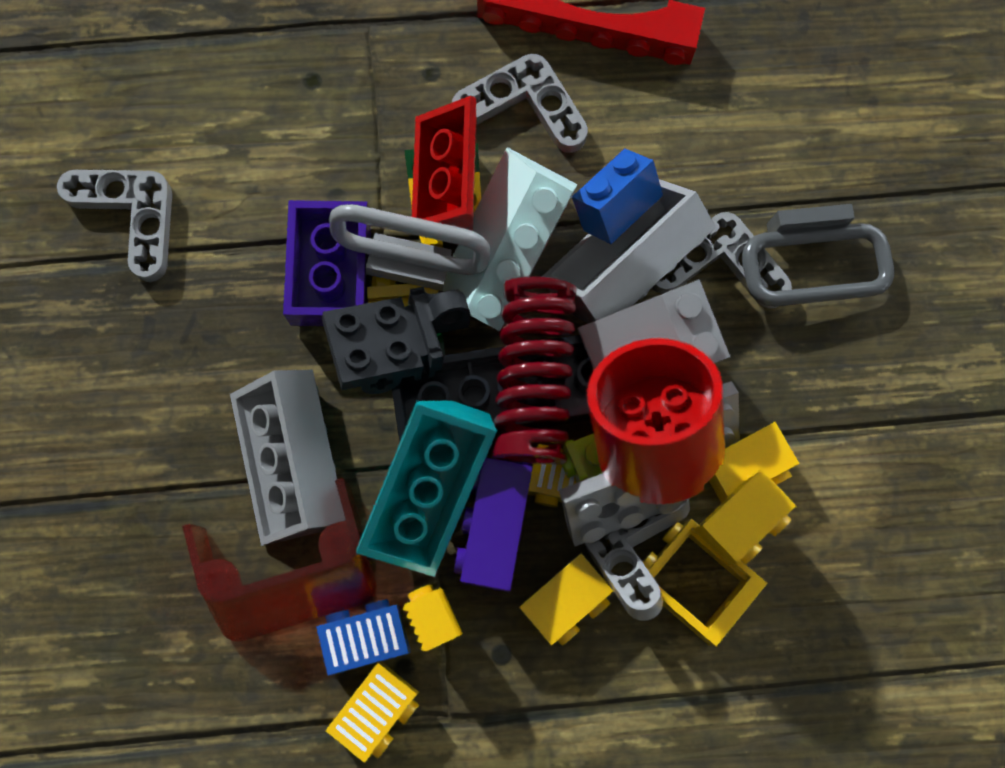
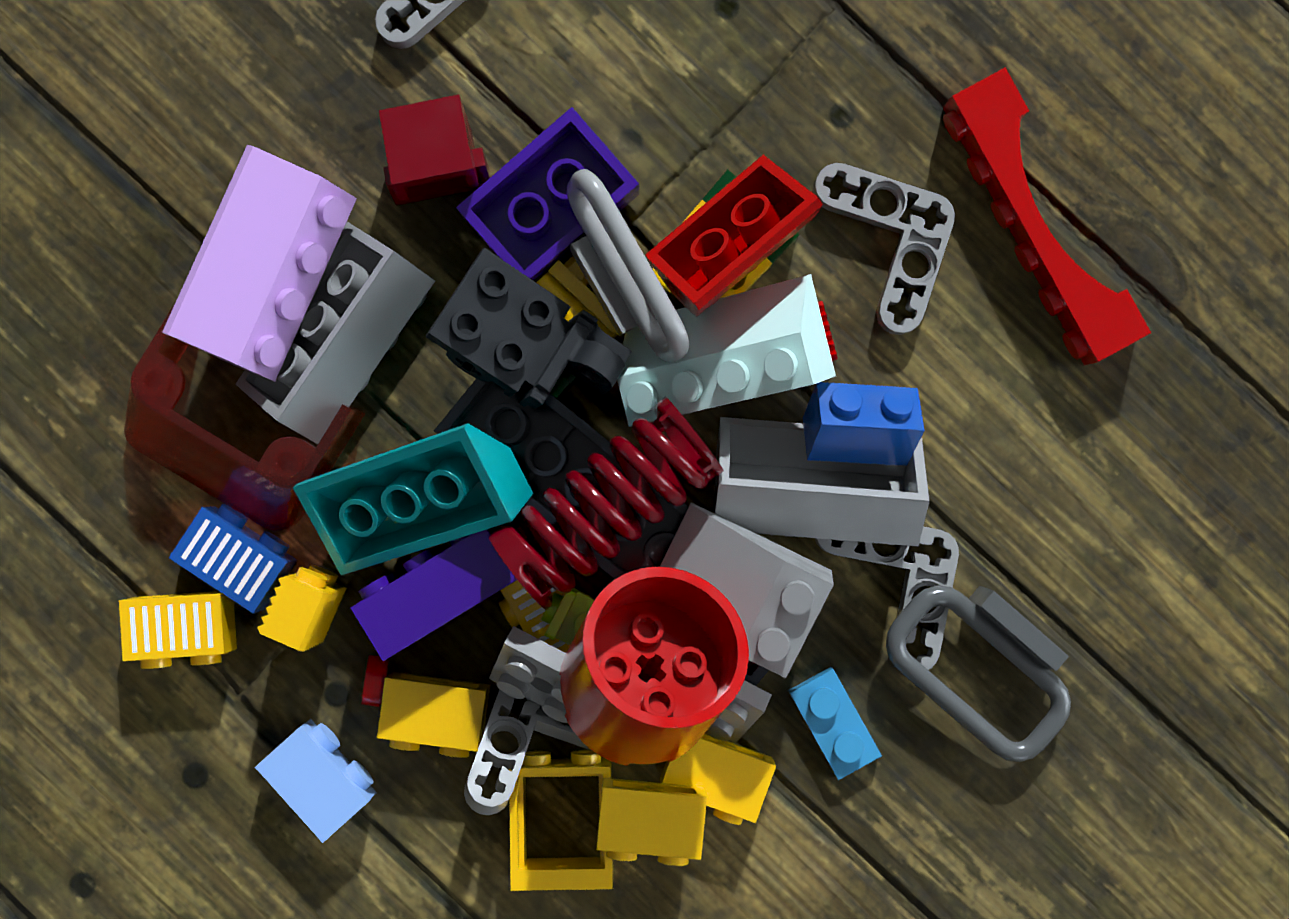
camera: 50 degrees right, 10 degrees up
none -> lavender slope [162,145,357,382]
none -> light blue brick [255,719,377,843]
none -> red tile [361,655,389,707]
none -> dark red plate [379,94,491,206]
none -> dark azure plate [788,667,882,780]

